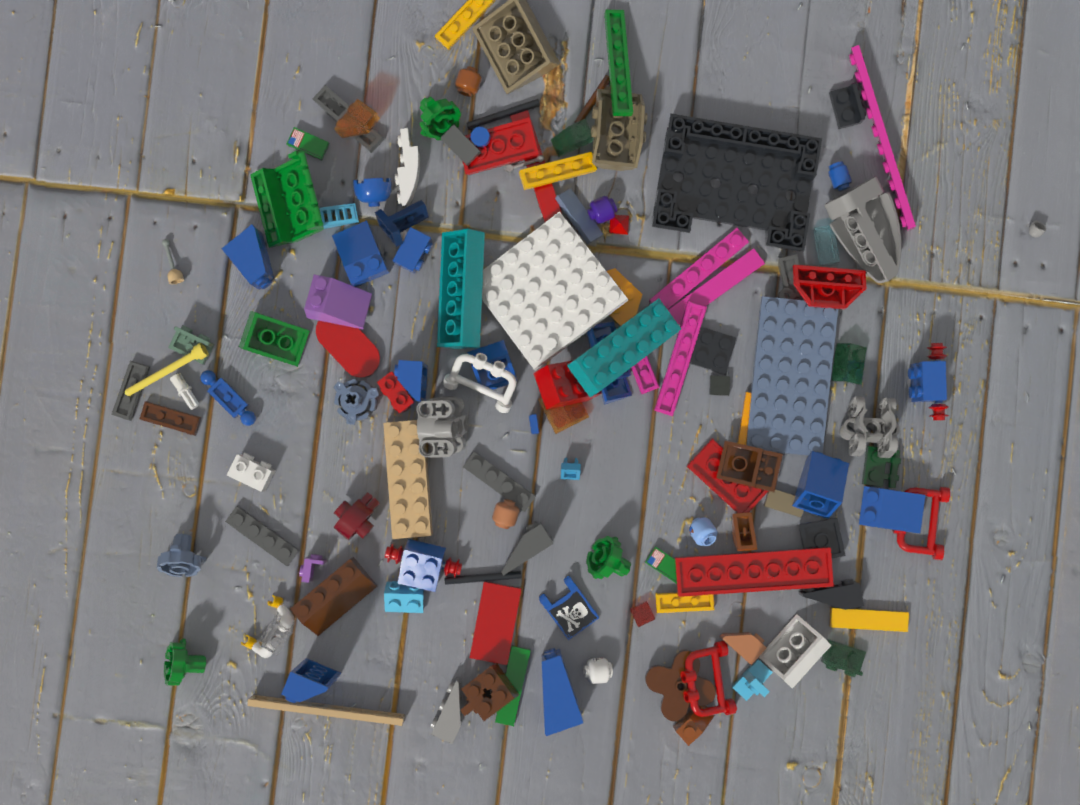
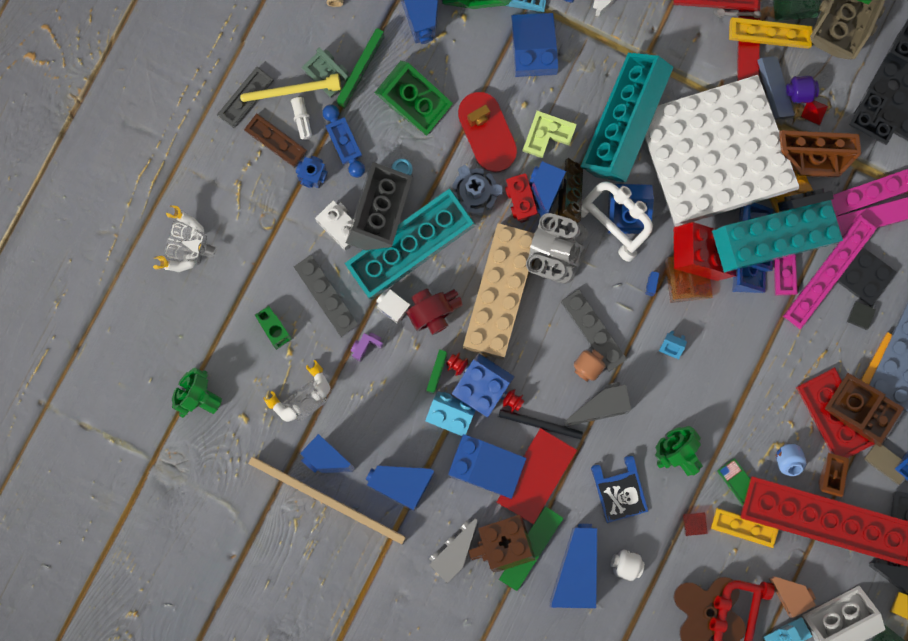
camera: 20 degrees right, 5 degrees down
sand blue piece [157,533,207,577] -> none
reddish brown slope [290,557,378,636] -> none
medium lavender slope [304,274,372,329] -> none
dark blue bracket [375,200,429,247] -> none
blue brick [393,227,433,274] -> none
none -> torso [153,205,217,272]
none -> green leg [255,306,292,350]
none -> blue brick [296,156,328,188]
none -> green tile [337,28,384,109]
none -> teal brick [344,188,476,299]
none -> dark grey slope [345,162,413,250]
none -> blue slope [366,466,434,511]
none -> white brick [376,290,411,324]
none -> medium azure plate [391,159,413,176]
none -> green tile [426,349,447,394]
none -> blue slope [448,434,527,499]
none -> pearl gold plate [467,105,490,127]
none -> yellowish green plate [523,111,577,158]
none -> dark brown bracket [558,158,583,224]
none -> black plate [778,188,834,211]
none -> dark orange wedge [779,130,861,177]

